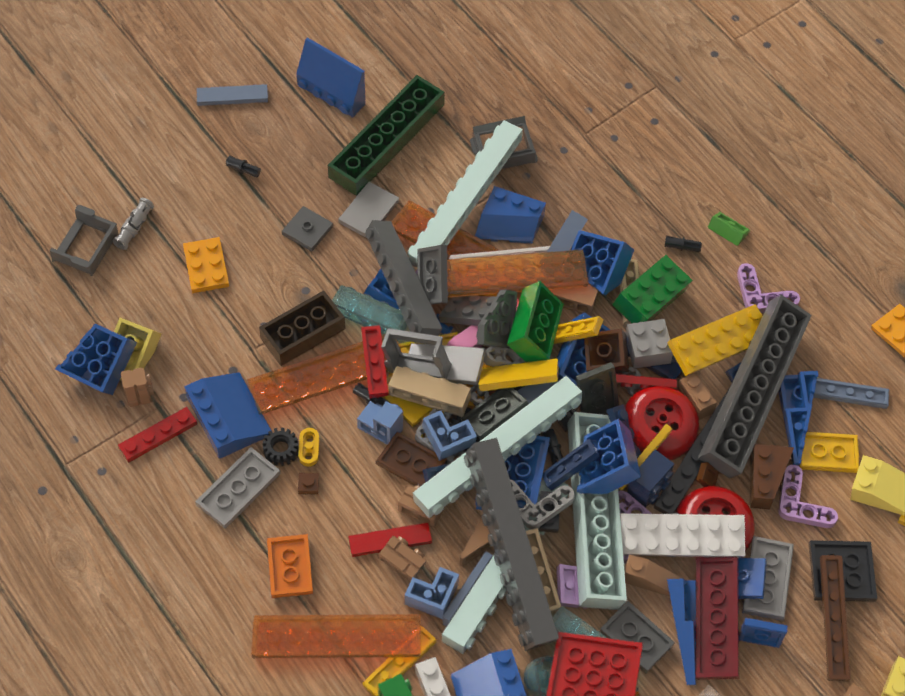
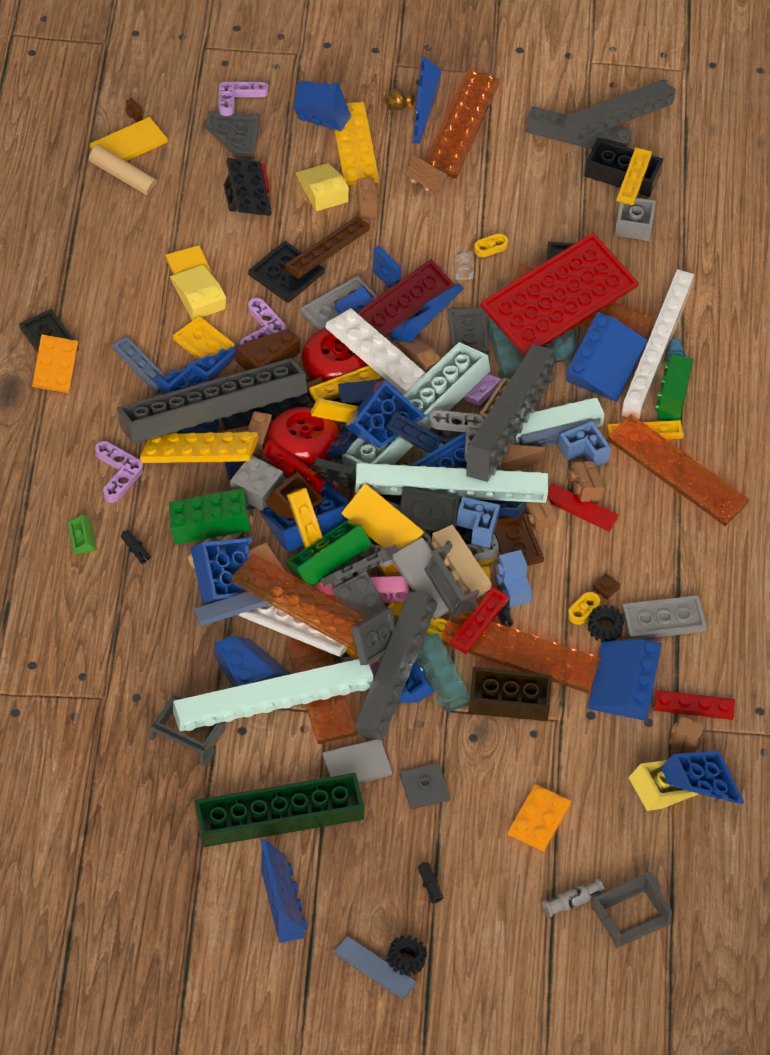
camera: 140 degrees left, 5 degrees down
orange plate [267,534,313,598] -> none
none -> yellow tile [309,366,384,403]
none -> black tyre [387,935,427,976]

